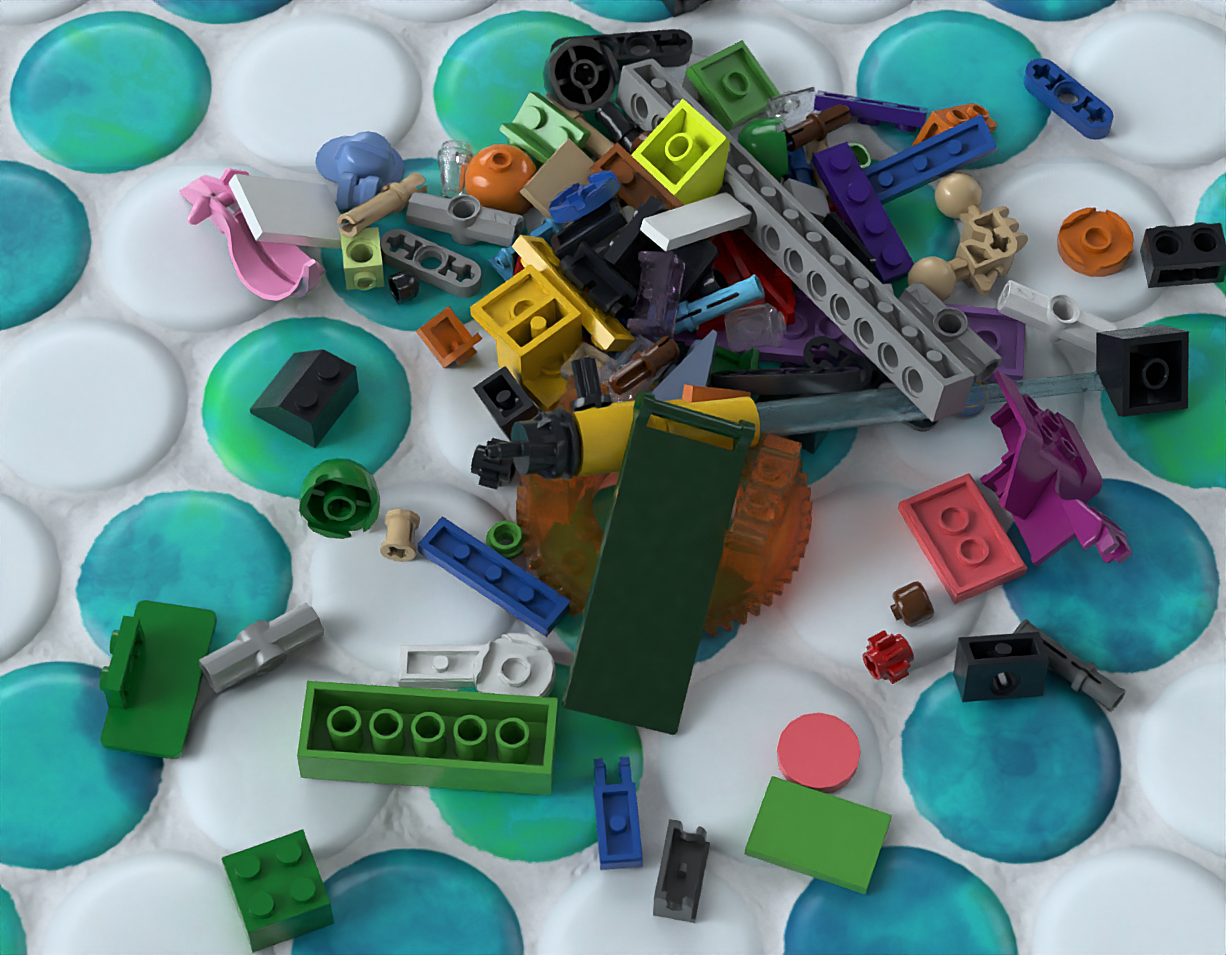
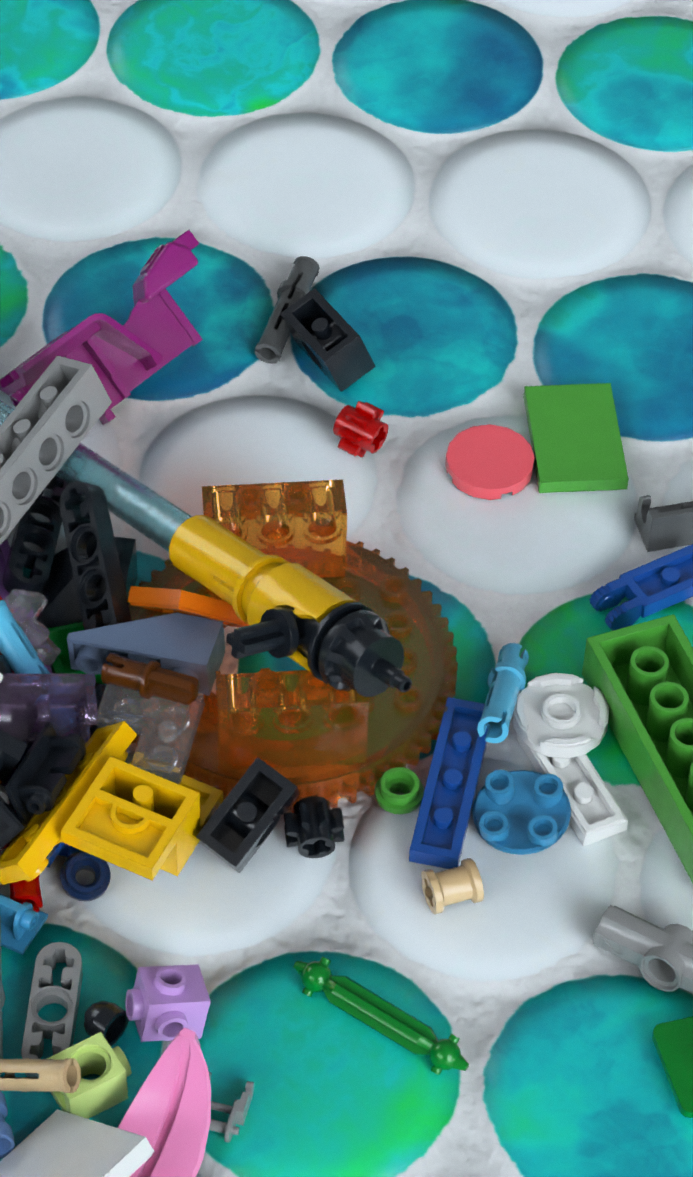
camera: 115 degrees left, 10 degrees down
black slope [250,349,359,448] -> none
green cylinder [299,458,380,539] -> none
orange bracket [416,306,482,368] -> none
dark green flag [561,391,755,735] -> none
reddish brown piece [890,581,935,627] -> none
coral tile [898,473,1027,604] -> none
none -> lavender brick [125,964,211,1042]
none -> light grey piece [209,1072,254,1143]
none -> green wheel [293,956,469,1075]
none -> dark azure dish [472,770,571,855]
none -> medium azure pin [477,643,529,744]

